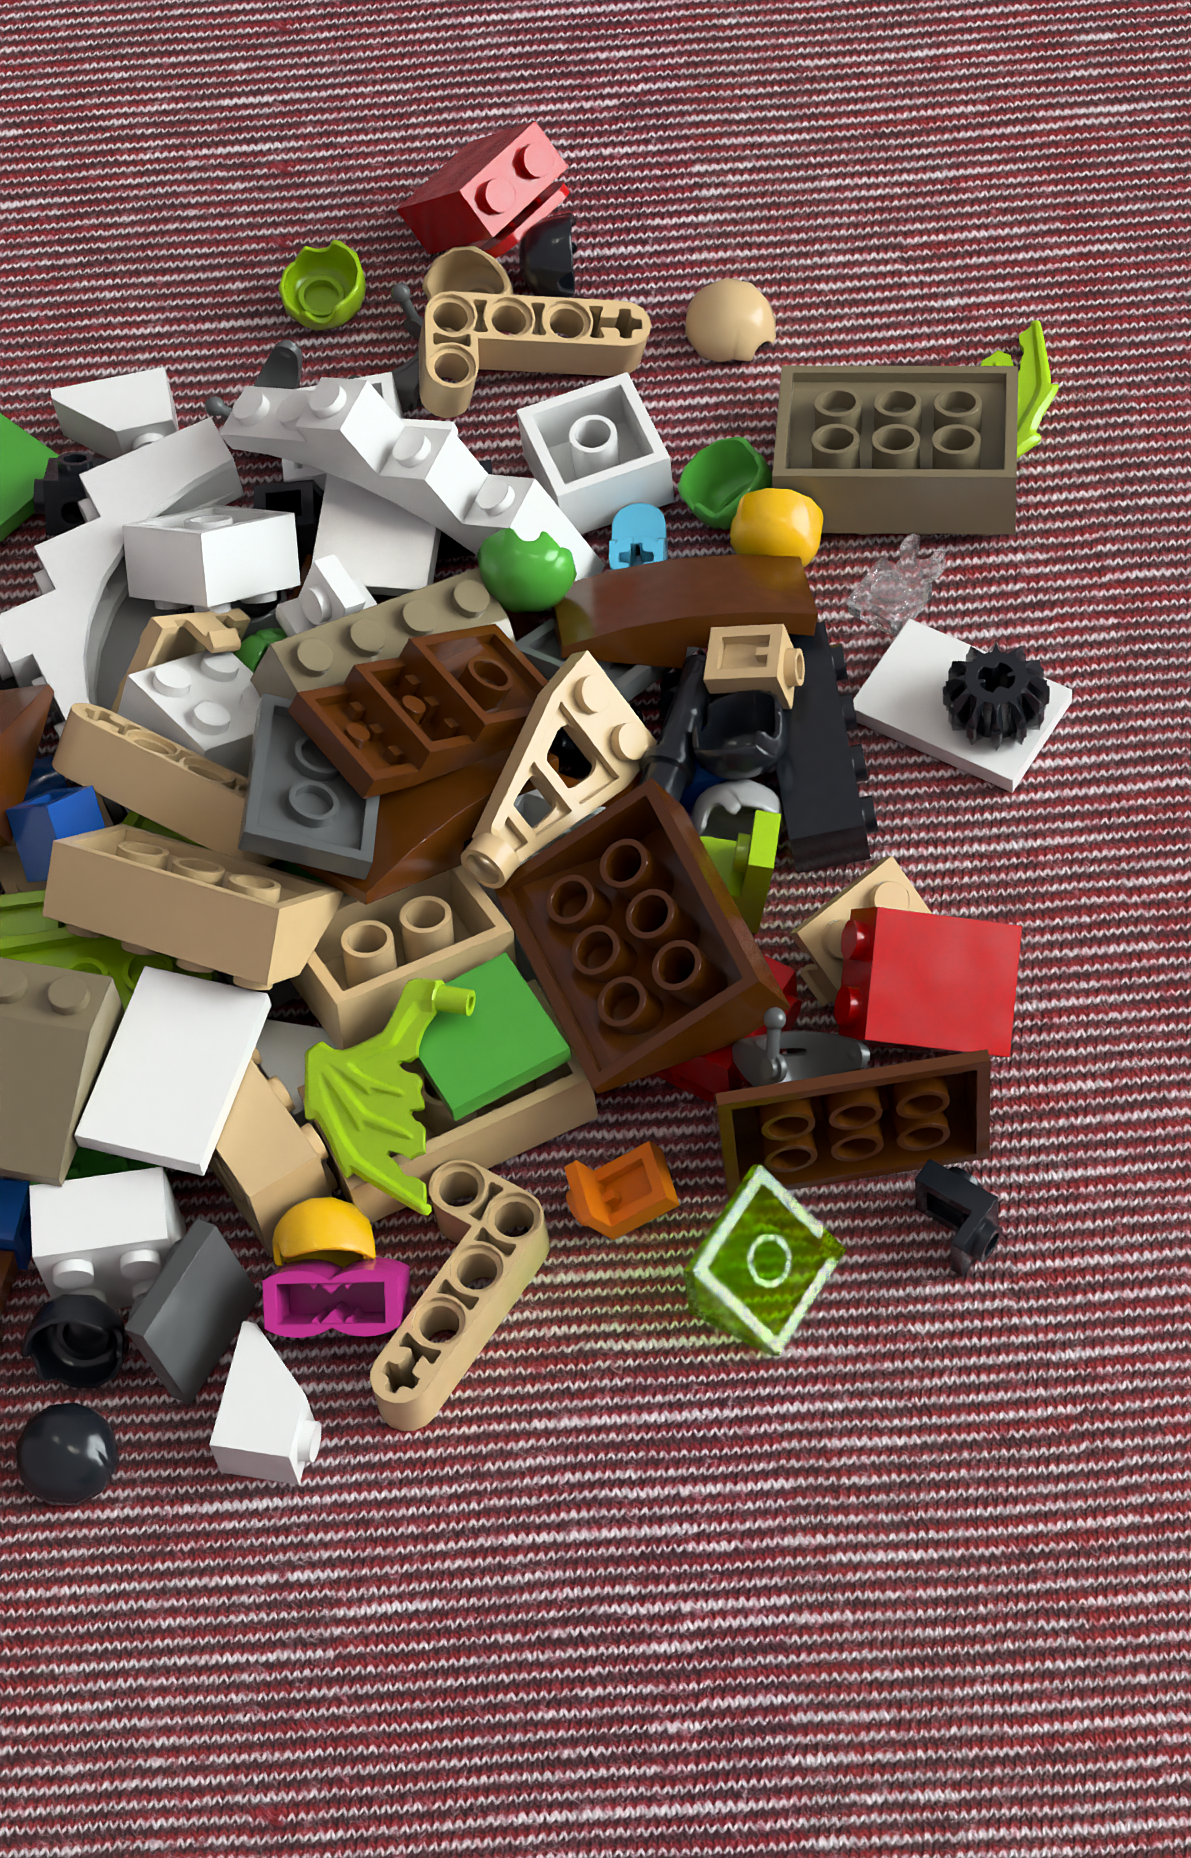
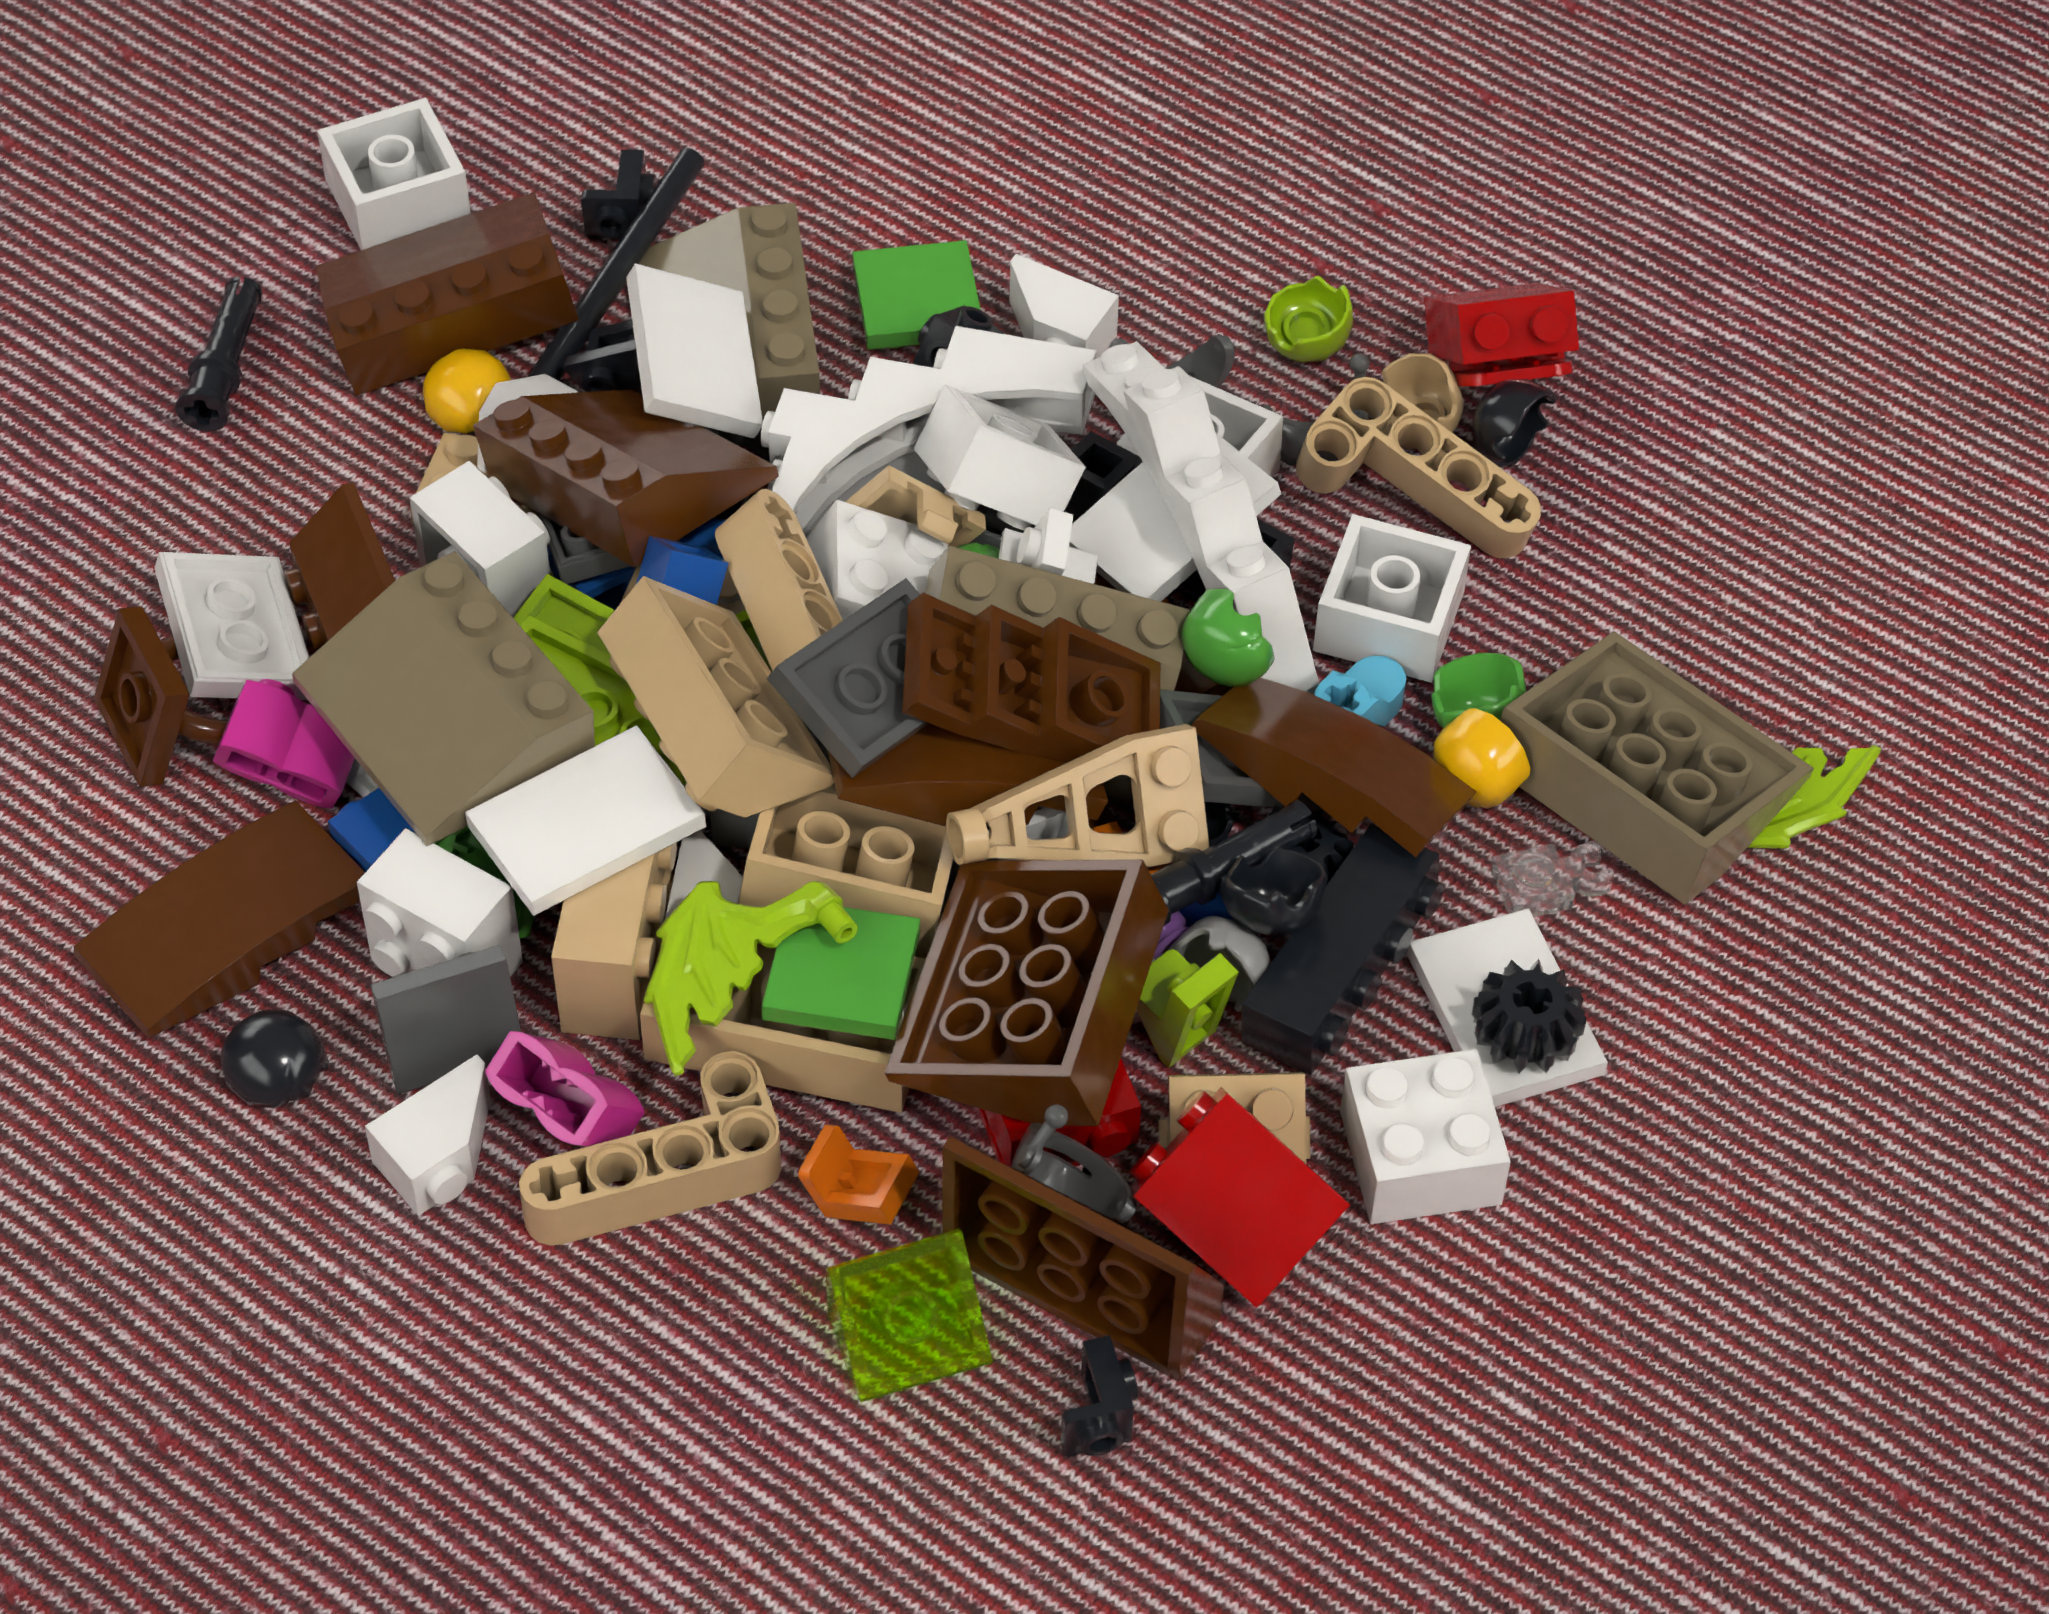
camera: 30 degrees right, 5 degrees down
black hair [21,1294,129,1389] -> none
yellow hair [272,1197,376,1268] -> none
tan hair [685,278,776,362] -> none
tan bracket [703,624,805,709] -> none
none -> white brick [1340,1049,1511,1225]

